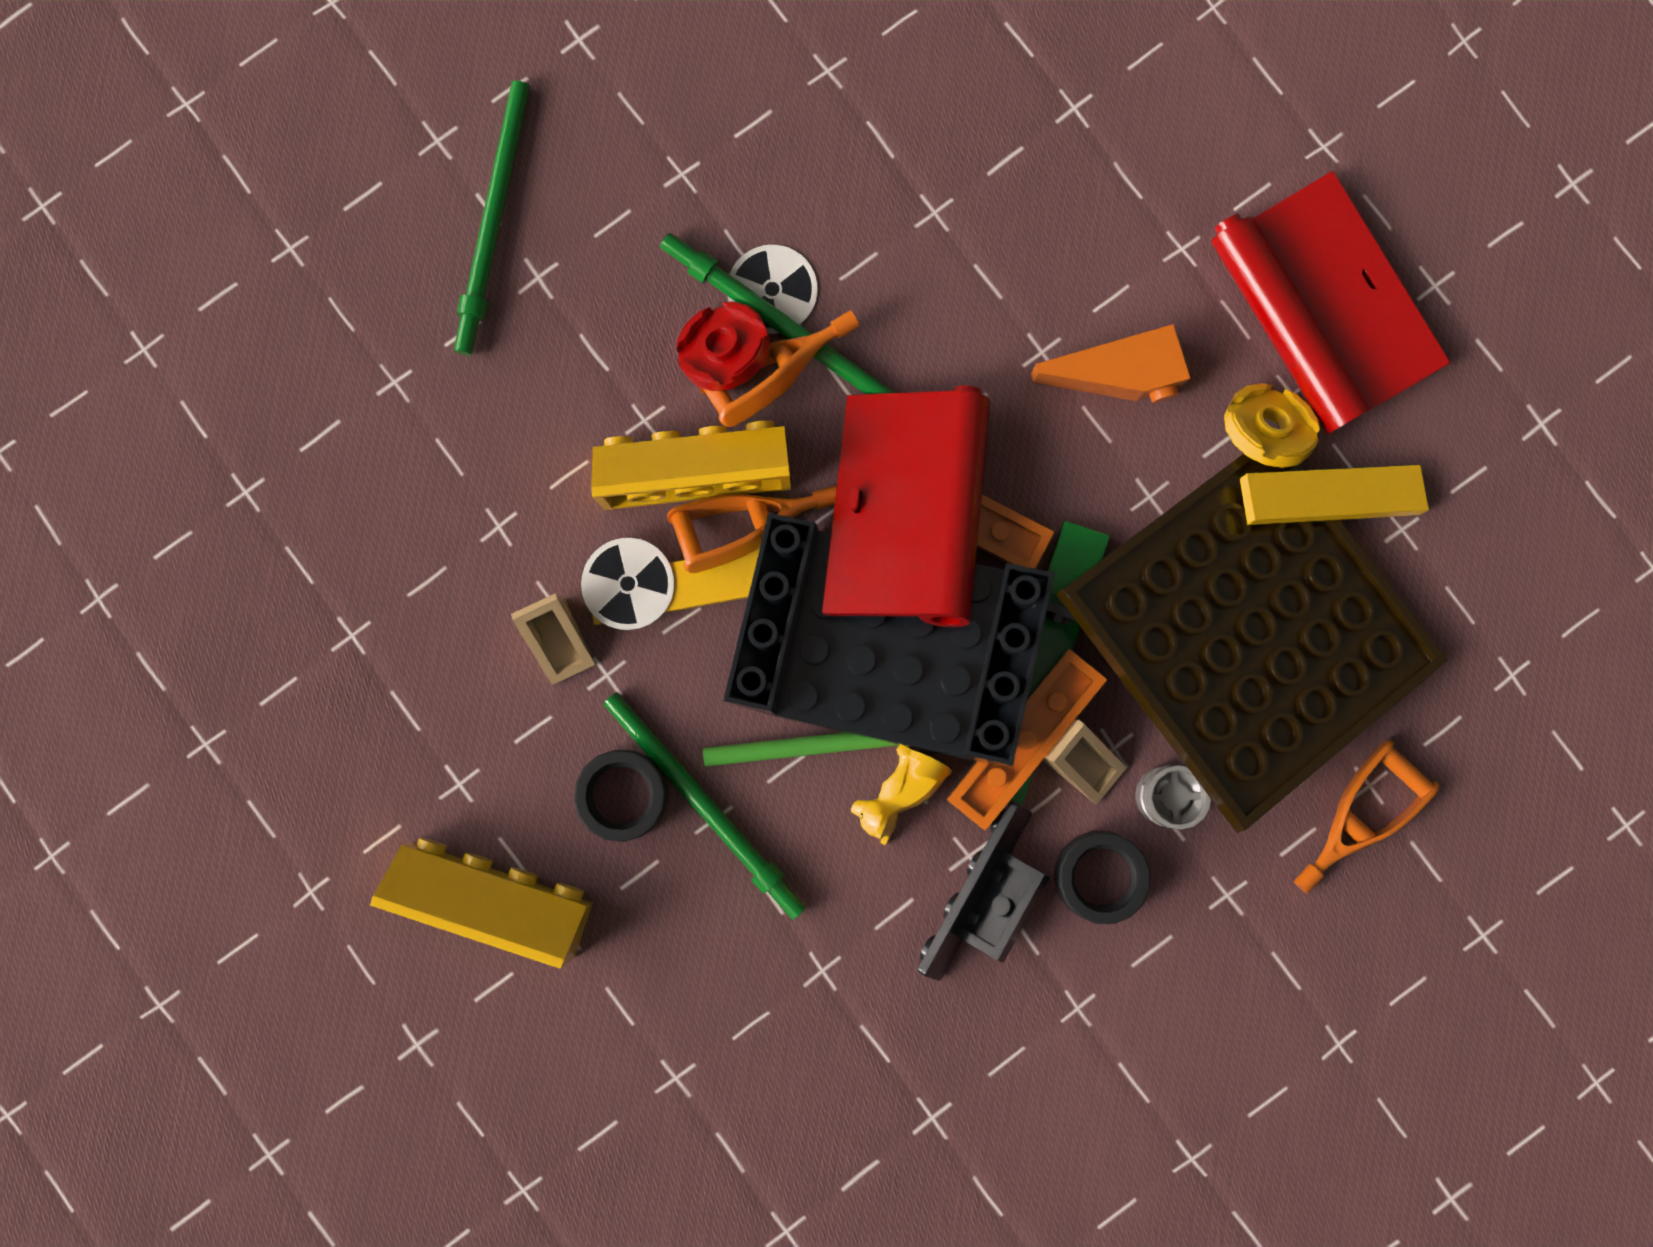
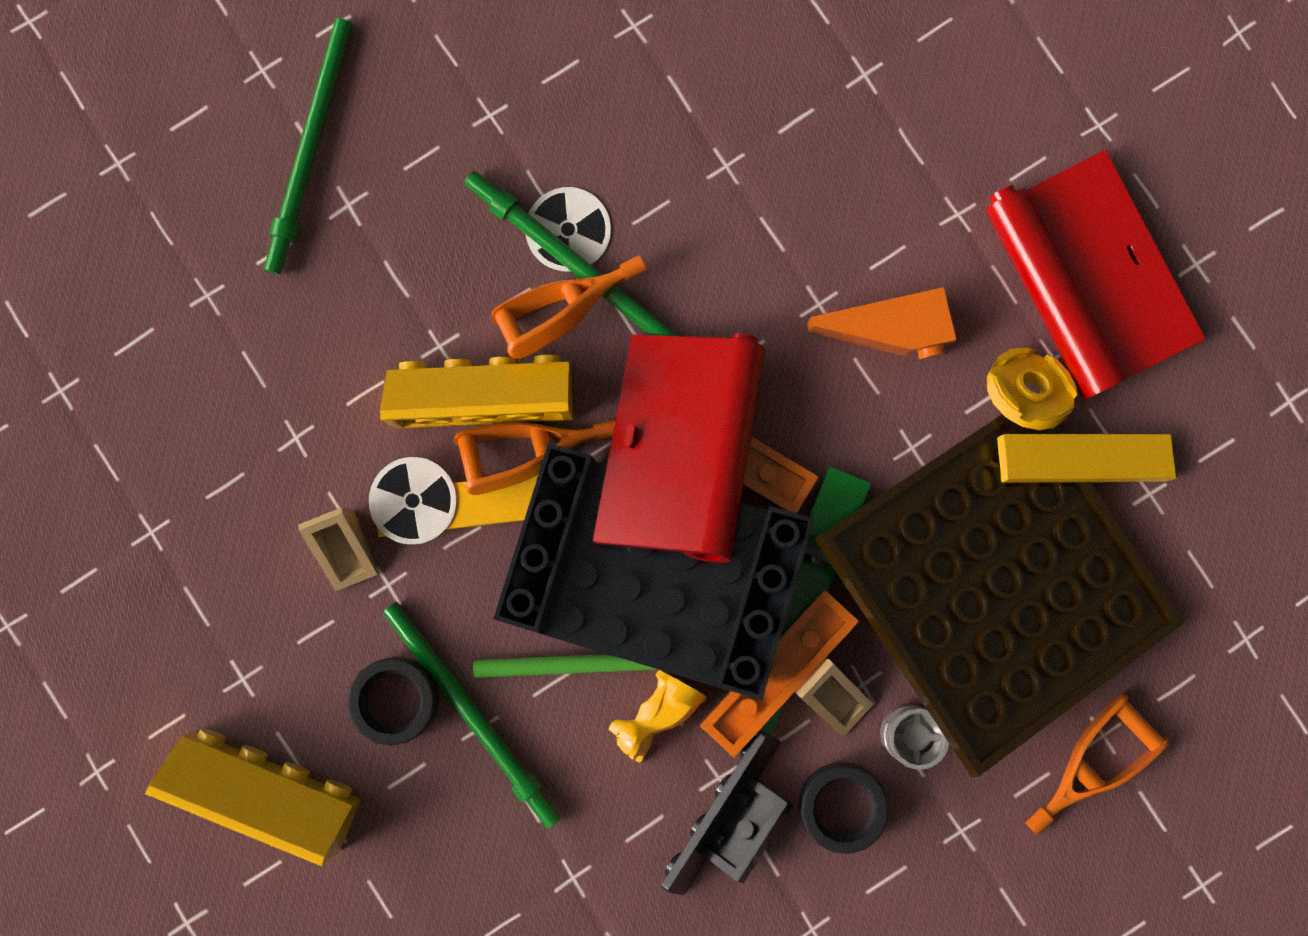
camera: 10 degrees right, 0 degrees up
red tile [676,301,770,391] -> none

